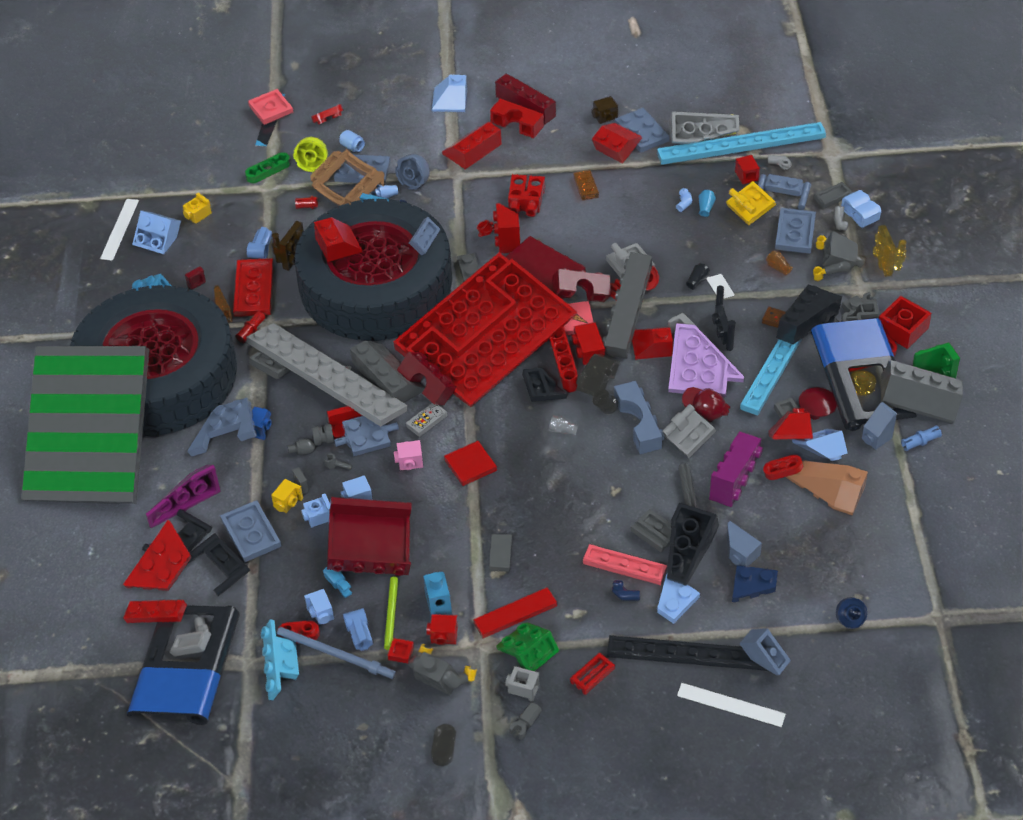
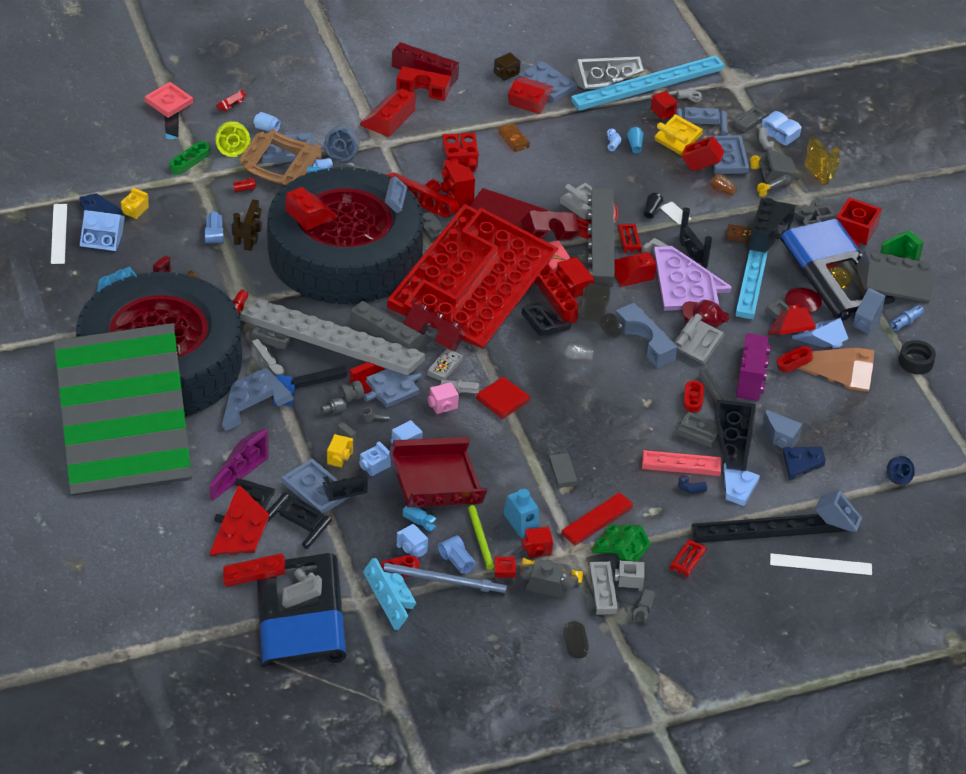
camera: 20 degrees left, 5 degrees down
red plate [233,258,273,317] -> none
light blue slope [432,75,467,112] -> none
none -> dark blue wing [79,193,123,216]
none -> light grey hinge [250,339,284,377]
none -> black axle [292,366,347,389]
none -> black hinge [323,469,368,501]
none -> red beam [385,172,460,217]
none -> light grey axle [441,379,479,394]
none -> light grey plate [589,562,618,615]
none -> red tile [617,224,642,253]
none -> red brick [681,136,725,171]
none -> red plate [683,380,704,413]
none -> black tyre [899,340,936,374]

